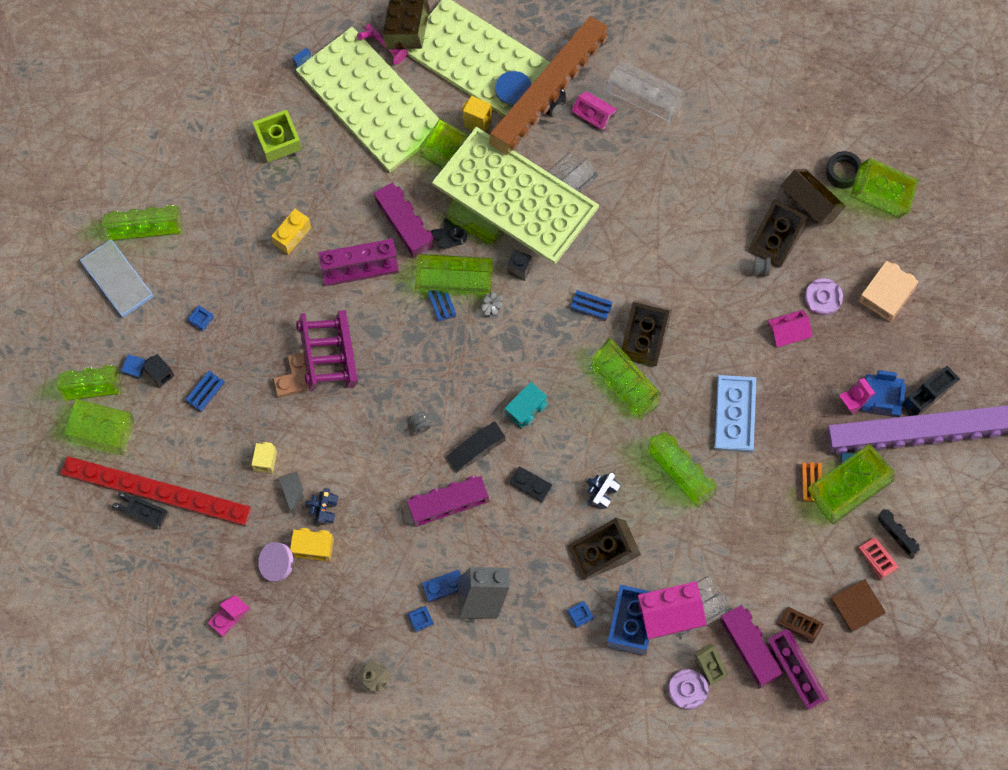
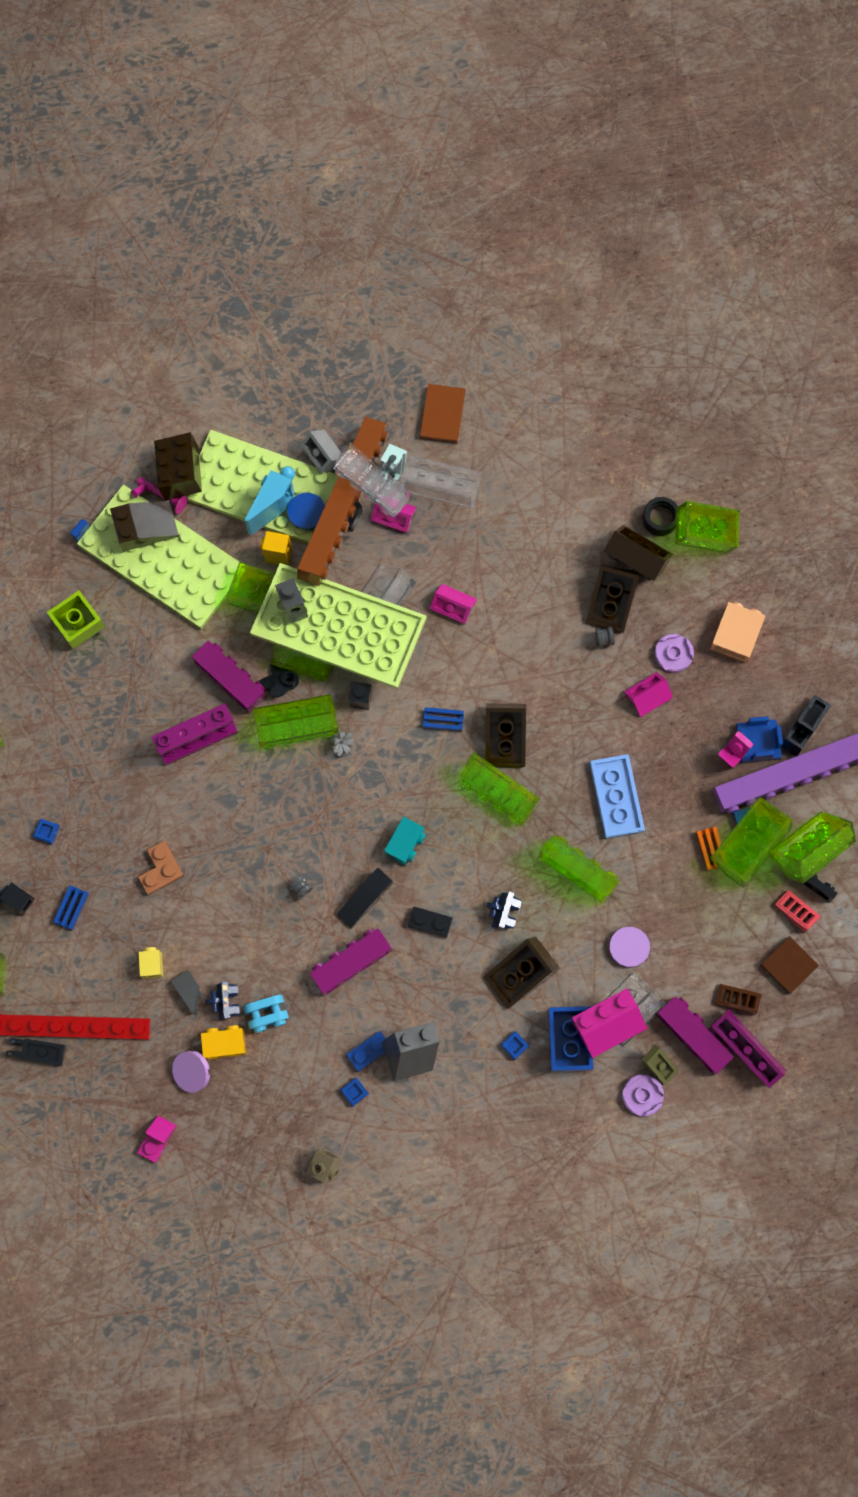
camera: 15 degrees left, 5 degrees up
yellow brick [271,209,311,255] -> none
magenta fence [296,310,358,391] -> none
blue tile [426,281,456,322] -> none
none -> slope [110,500,179,552]
none -> medium azure brick [243,995,289,1033]
none -> medium azure slope [244,466,295,535]
none -> dark grey torso [275,578,308,624]
none -> light grey brick [300,430,346,473]
none -> clear slope [334,443,410,517]
none -> light aqua hinge [379,444,407,484]
none -> dark orange tile [420,384,466,443]
none -> dark pink panel [430,584,477,624]
none -> lavender tile [609,927,650,968]
none -> clear neon green slope [768,811,856,884]

